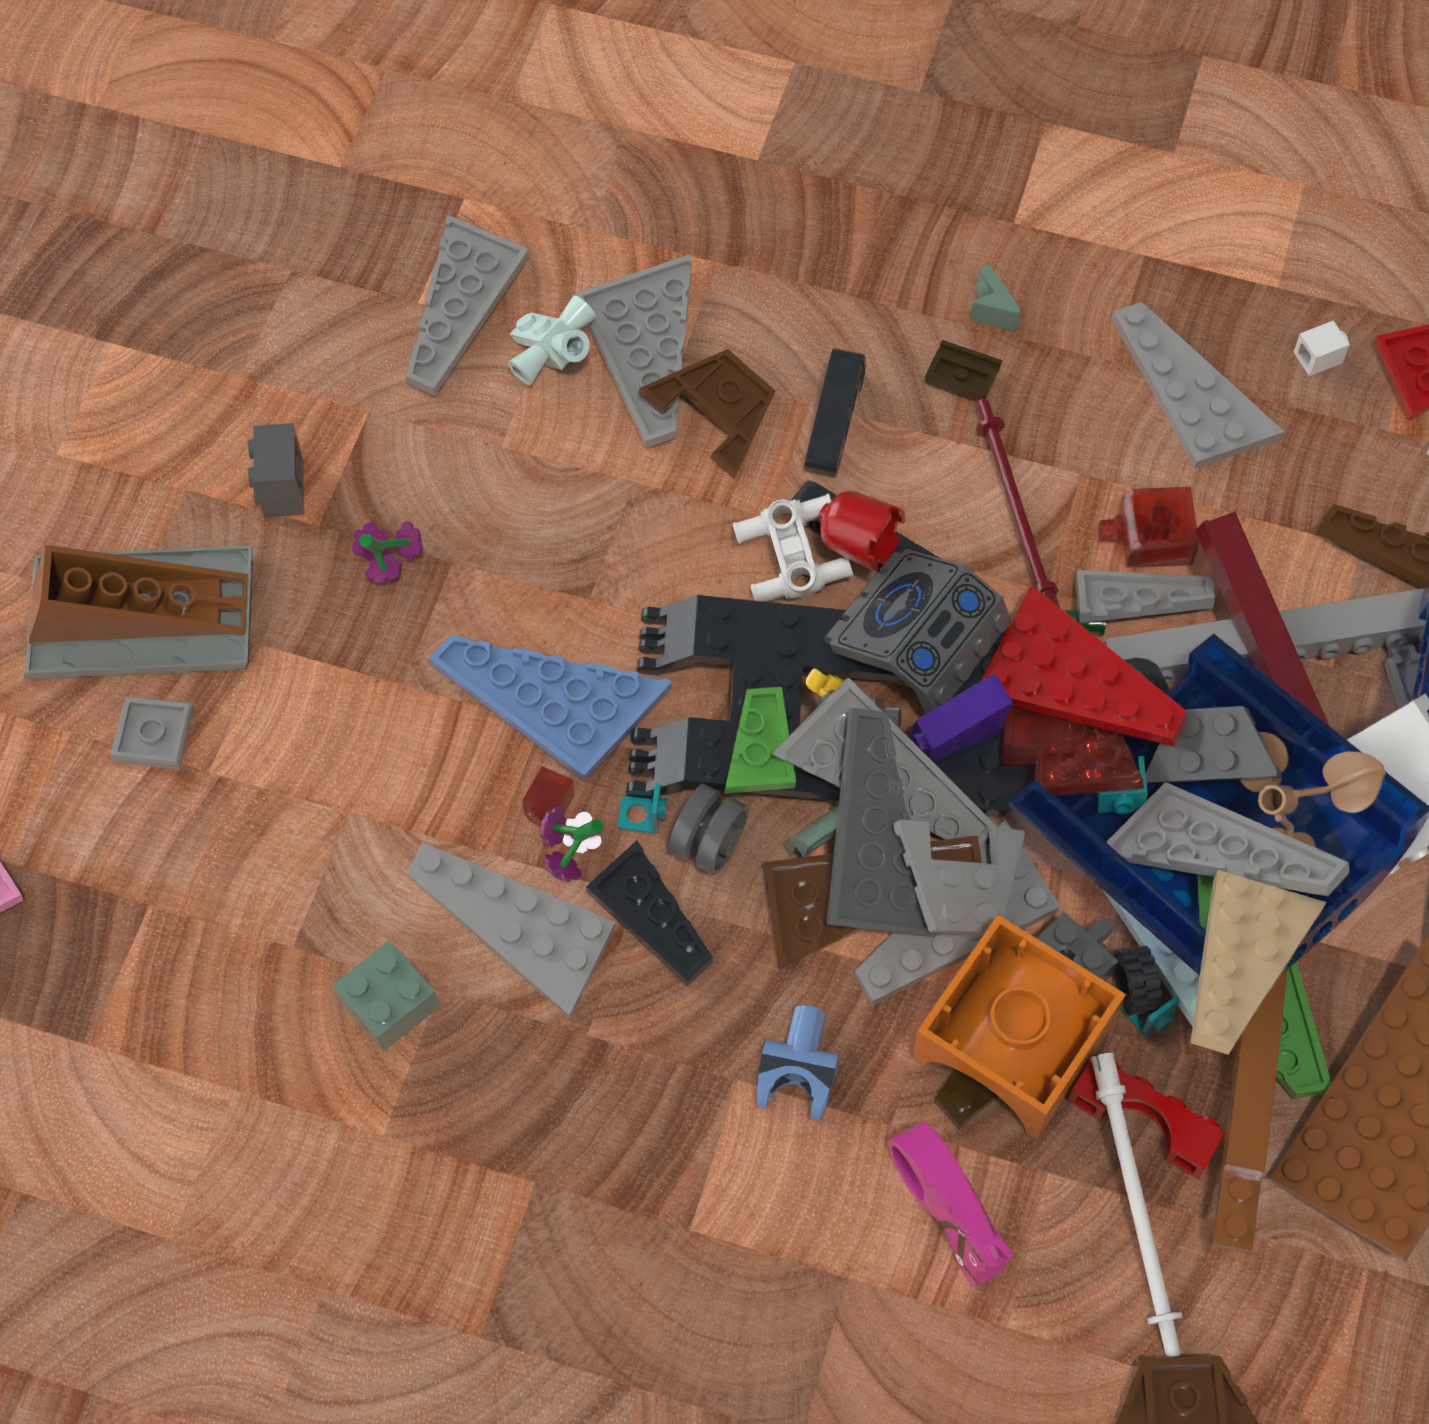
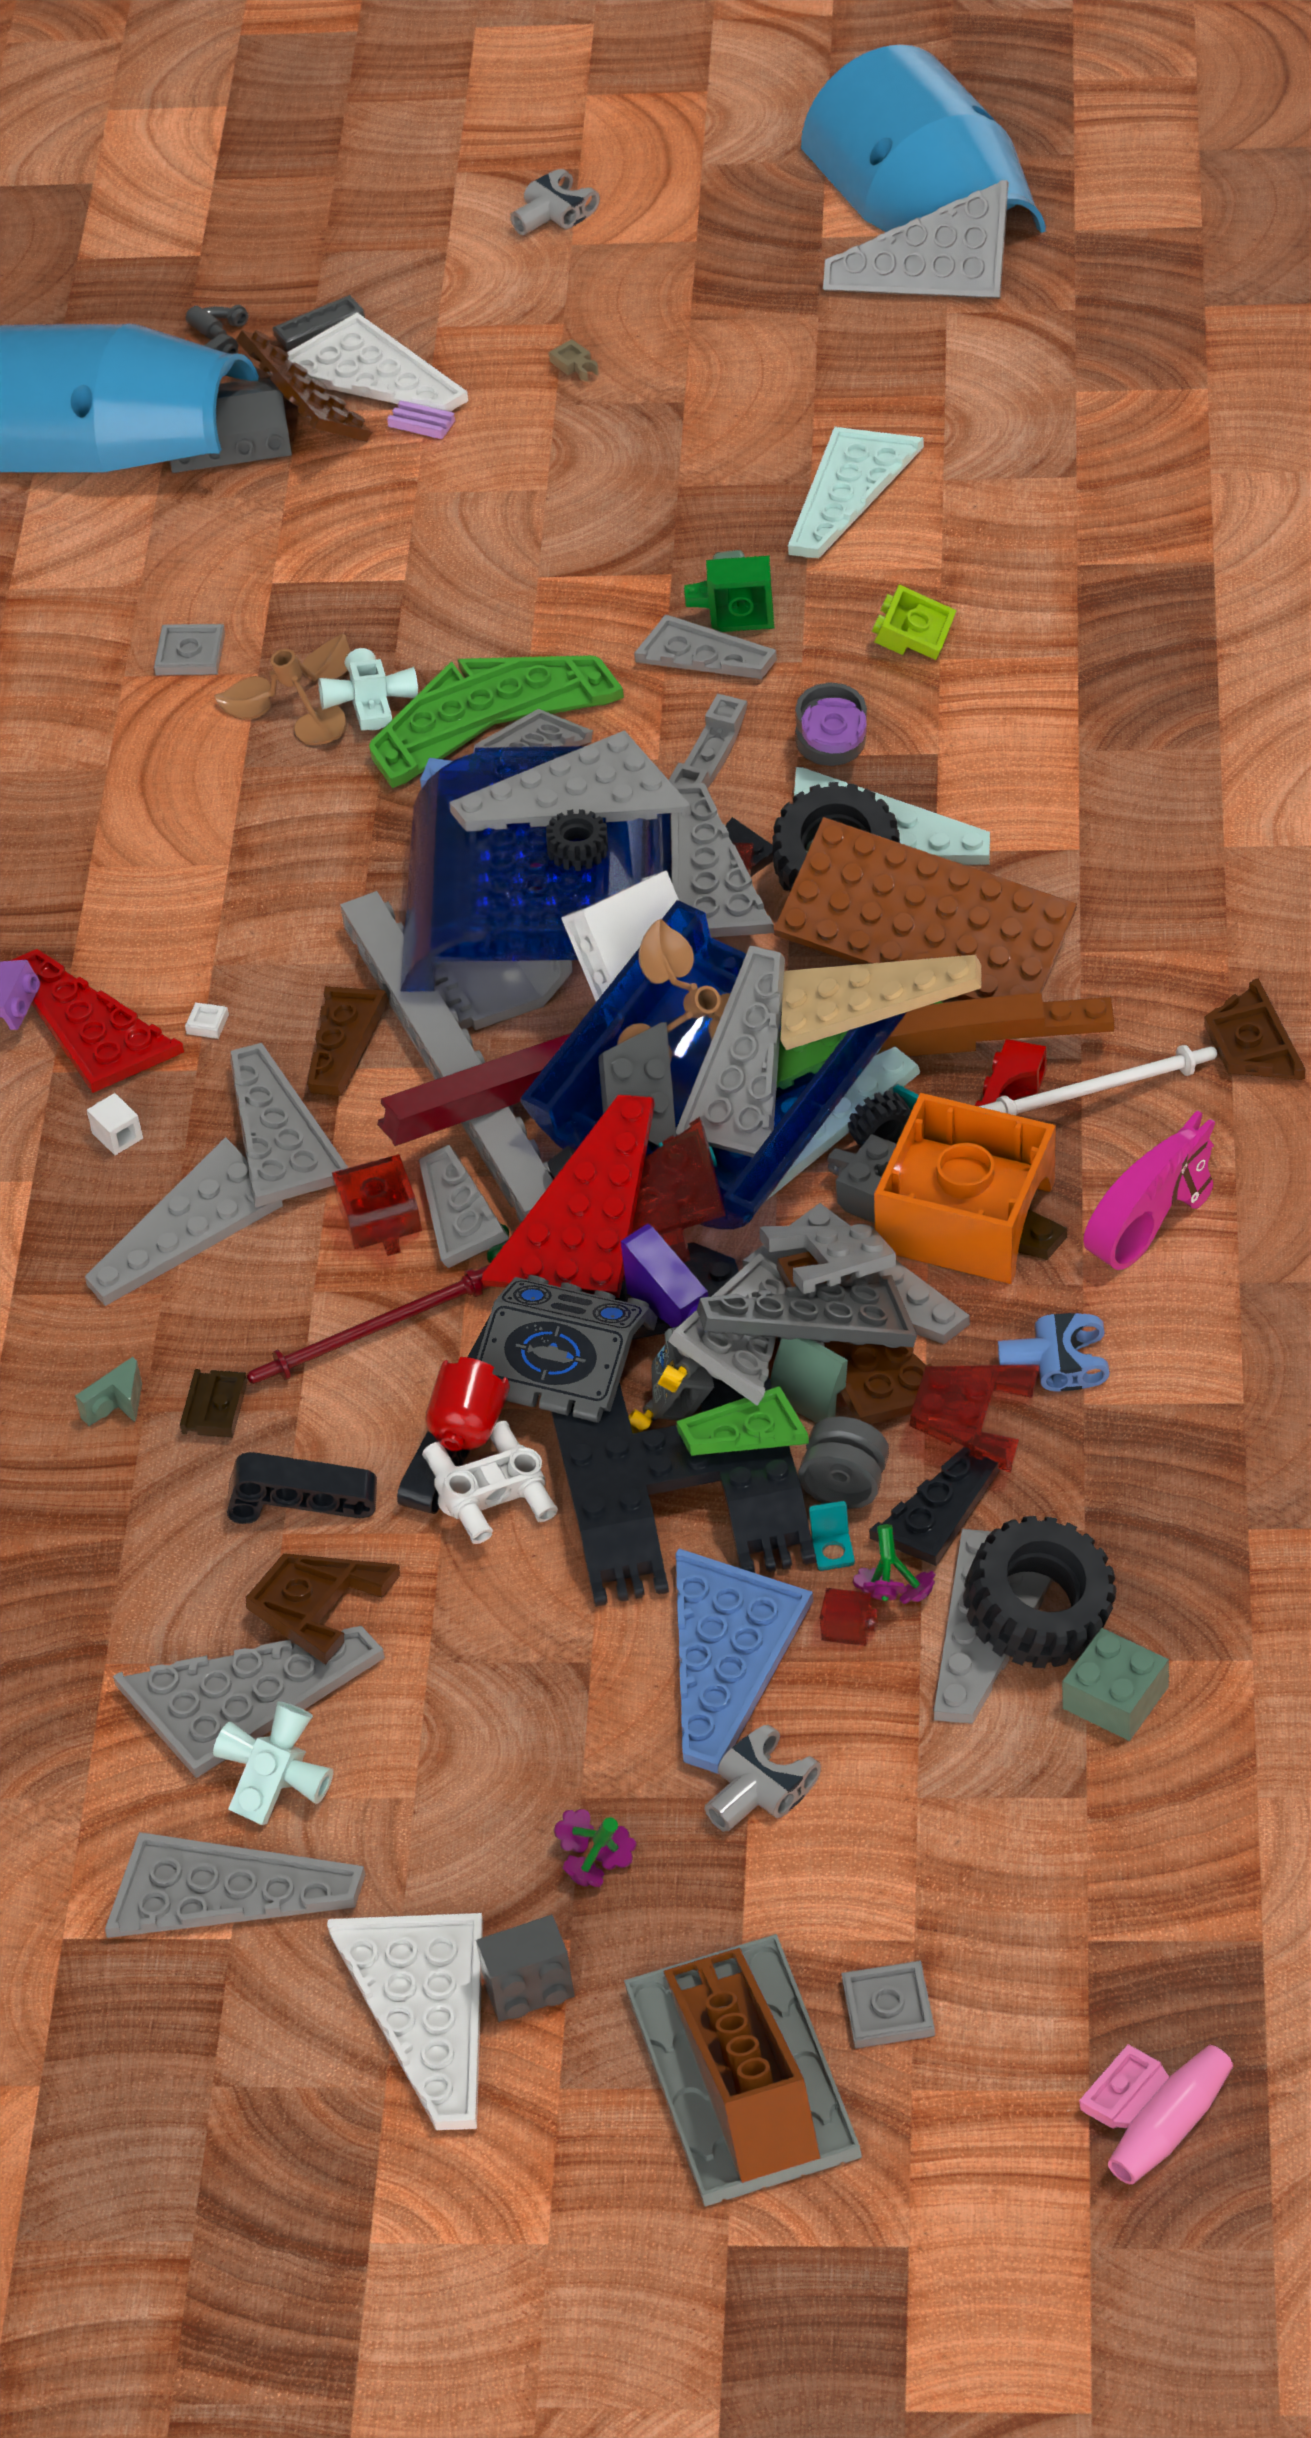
camera: 100 degrees left, 15 degrees down
none -> light grey wing [230,1043,351,1208]
none -> white wing [327,1913,483,2130]
none -> light grey connector [704,1725,821,1831]
none -> clear red wing [909,1365,1040,1473]
none -> black tyre [963,1516,1116,1668]

